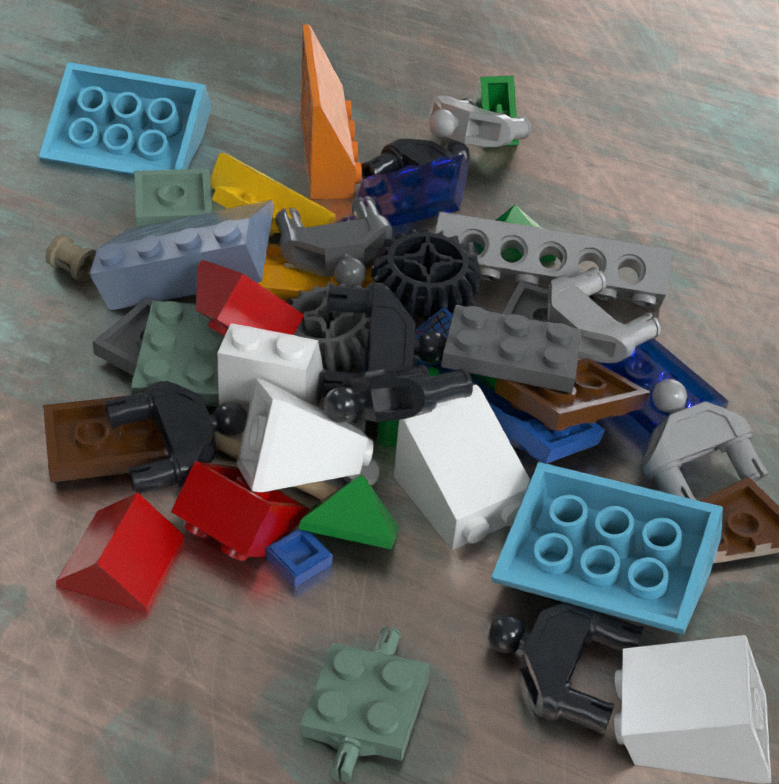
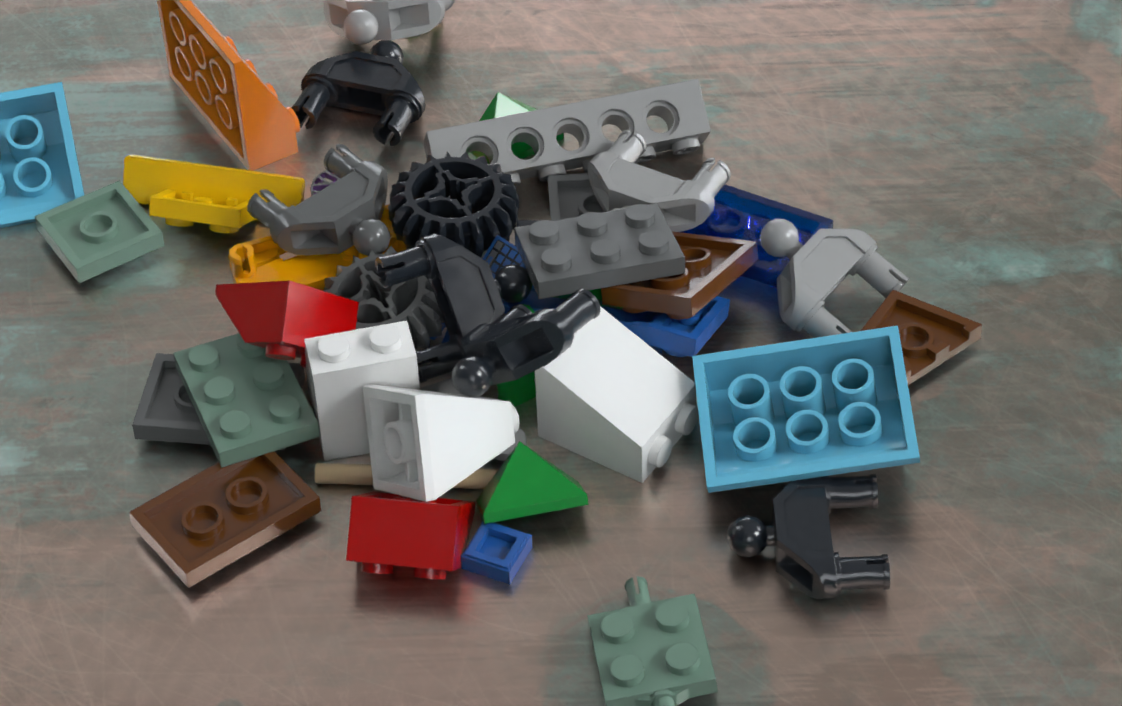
camera: 20 degrees left, 0 degrees up
dark tan bush [45,234,96,283] -> none
red slope [56,492,184,613] -> none
sand blue slope [90,200,274,311] -> none
black connector [104,381,248,495] -> none
clear blue plate [351,154,469,227] -> none
white slope [614,635,771,784] -> none

